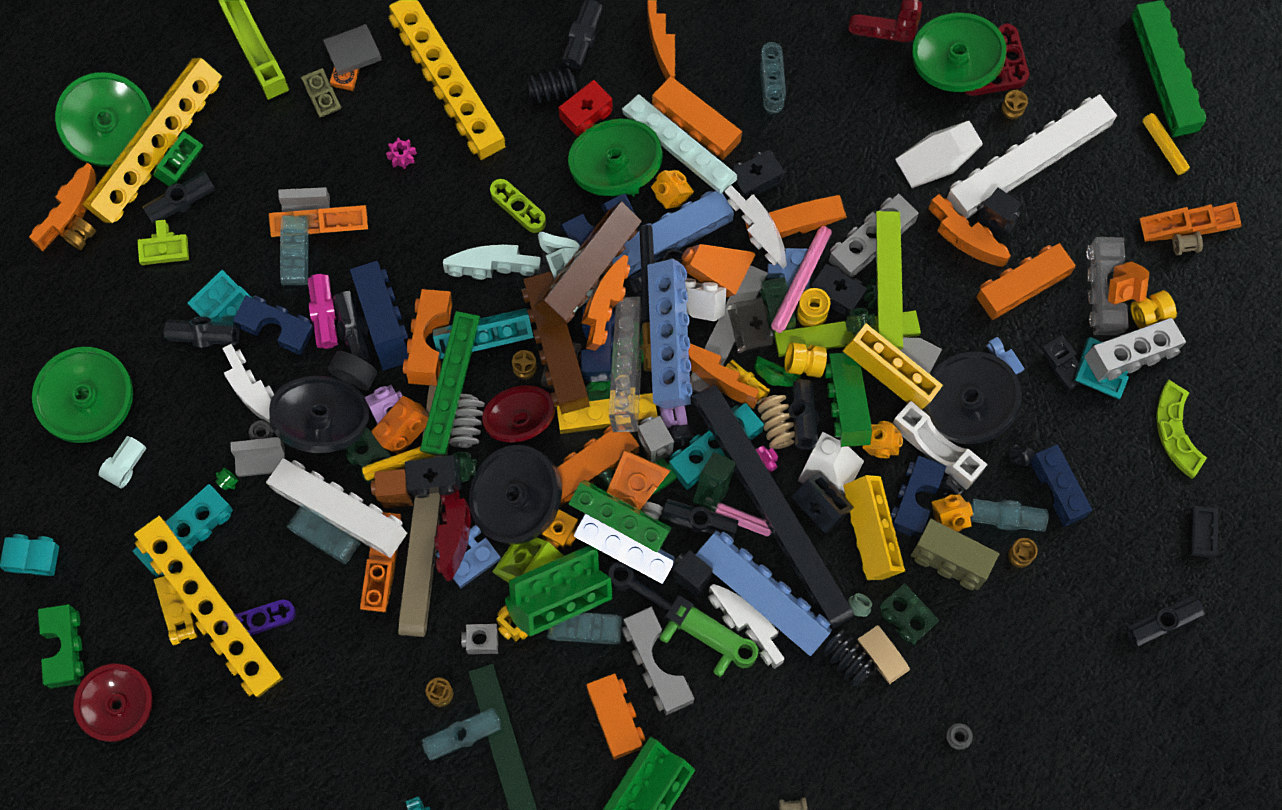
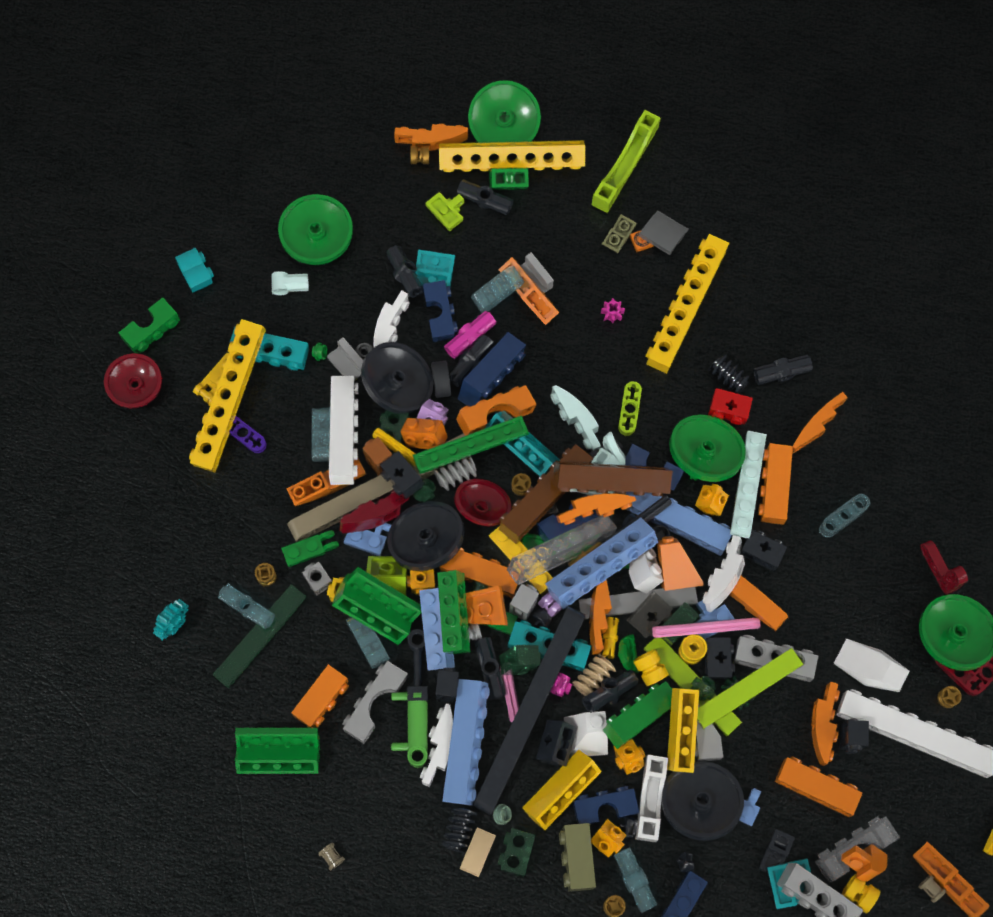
camera: 55 degrees right, 0 degrees up
none -> green hinge [282,530,339,567]

